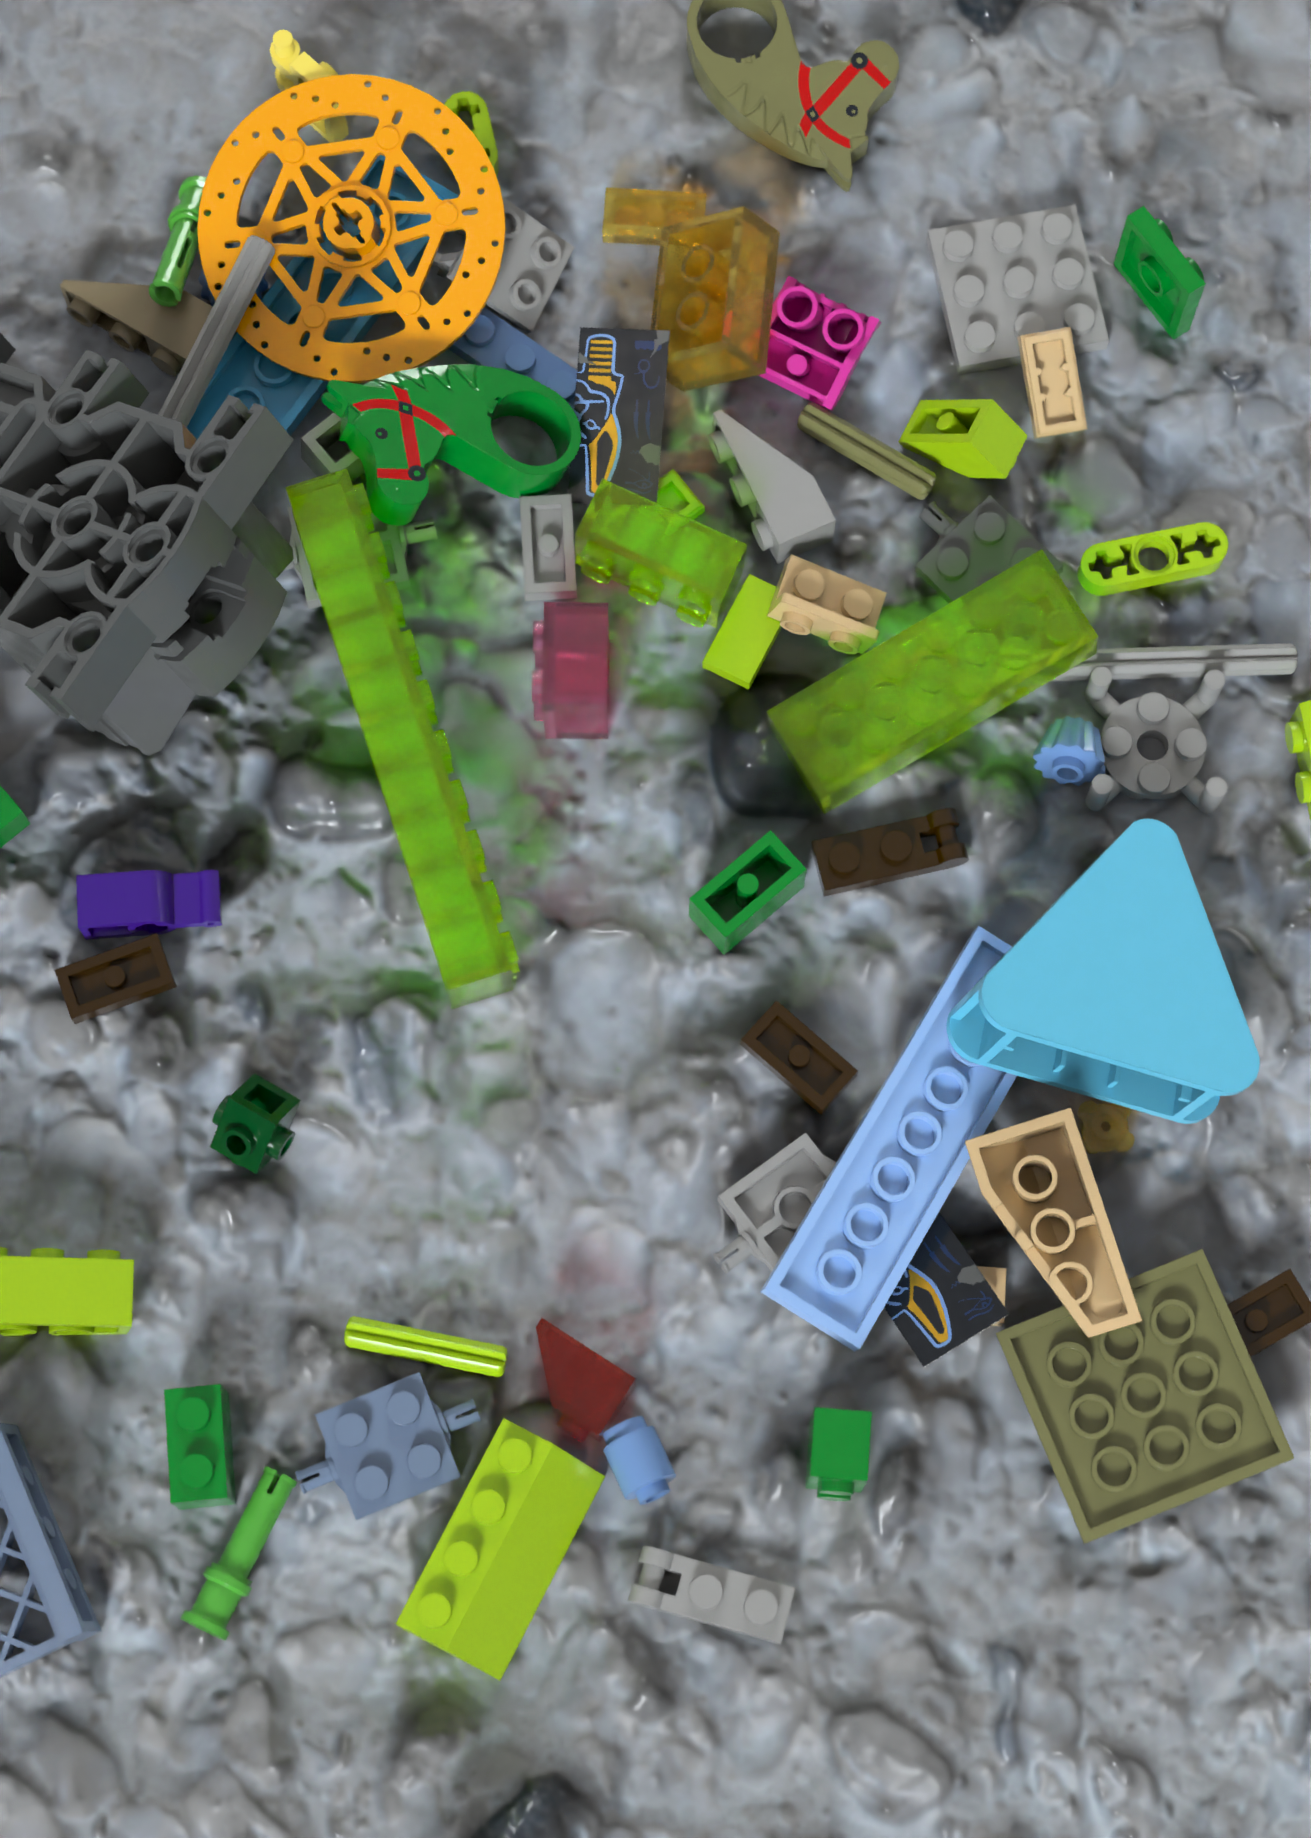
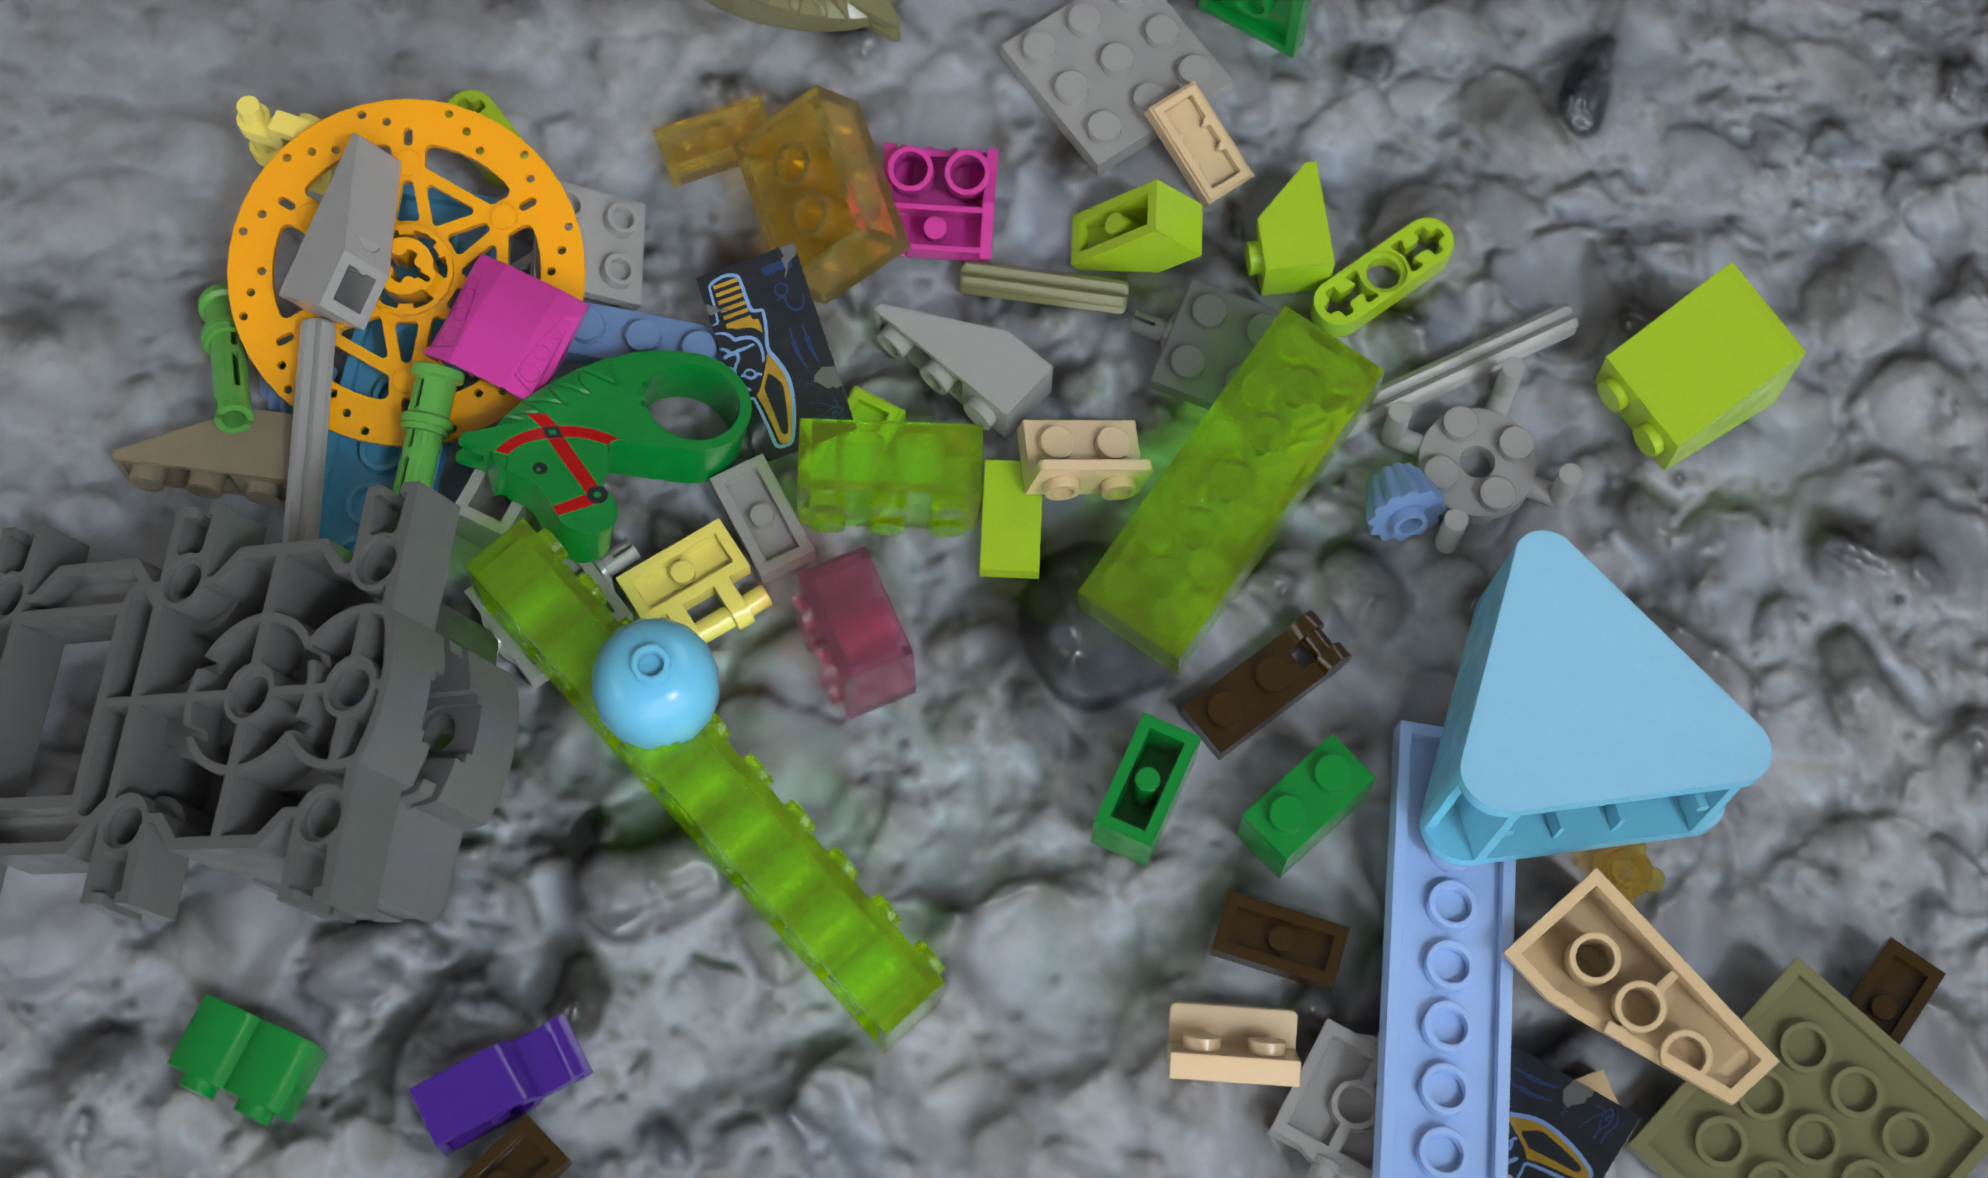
camera: 25 degrees left, 5 degrees down
none -> light grey slope [278,133,401,330]
none -> bright green pin [392,362,465,498]
none -> dark pink slope [424,253,590,400]
none -> medium azure cylinder [591,618,720,749]
none -> light yellow plate [616,518,773,643]
none -> tan bracket [1166,1001,1301,1087]
none -> green brick [1236,734,1376,879]
none -> lime slope [1245,161,1335,296]

